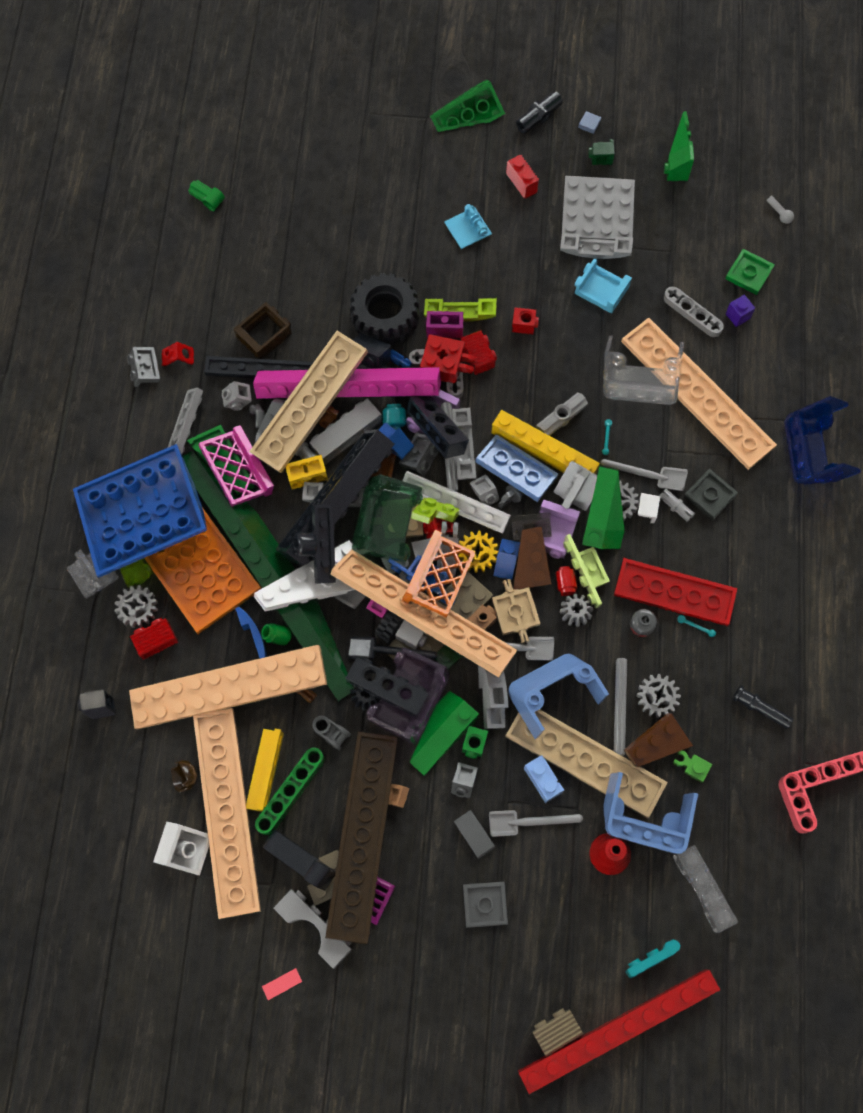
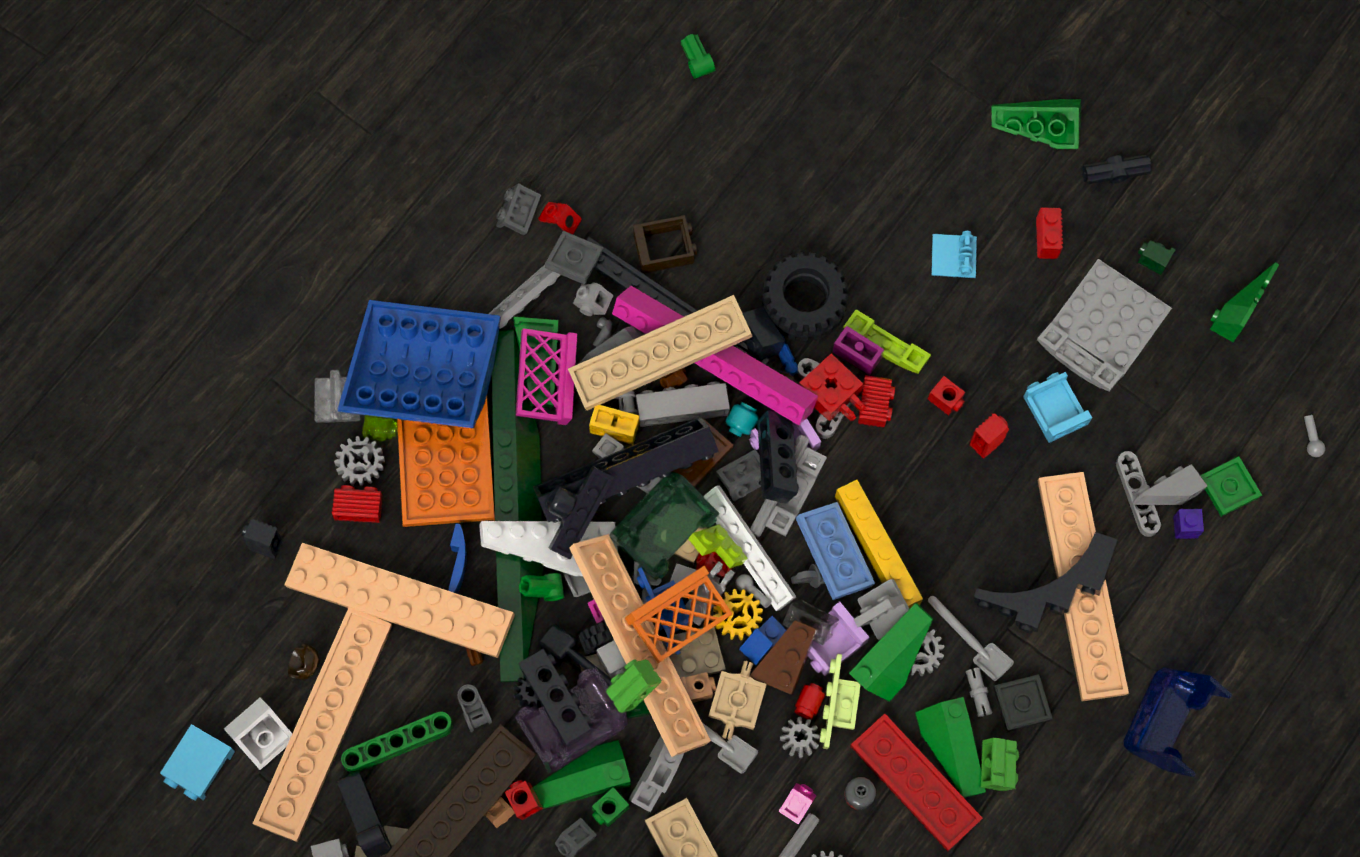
camera: 25 degrees right, 0 degrees up
yellow fence [246,729,284,812] -> none
green brick [261,623,292,646] -> none
blue slope [379,422,414,460] -> none
light grey bracket [470,474,499,506] -> none
medium blue windscreen [508,654,609,739] -> none
light grey piece [536,392,588,436] -> none
sand blue tile [578,111,602,134] -> none
teal hinge [602,419,612,455] -> none
clear windscreen [603,336,684,405] -> none
white panel [638,493,660,523] -> none
teal hinge [677,615,716,637] -> none
none -> medium azure panel [160,724,235,801]
none -> red brick [505,780,543,820]
none -> green piece [519,573,564,601]
none -> dark grey tile [544,231,604,285]
none -> bright green brick [606,659,662,713]
none -> light grey bar [735,574,771,608]
none -> bracket [778,783,816,824]
none -> green wedge [915,697,986,798]
none -> red brick [970,414,1009,458]
none -> black arch [974,532,1118,633]
none -> bright green brick [981,738,1019,791]
none -> light grey slope [1133,464,1207,505]

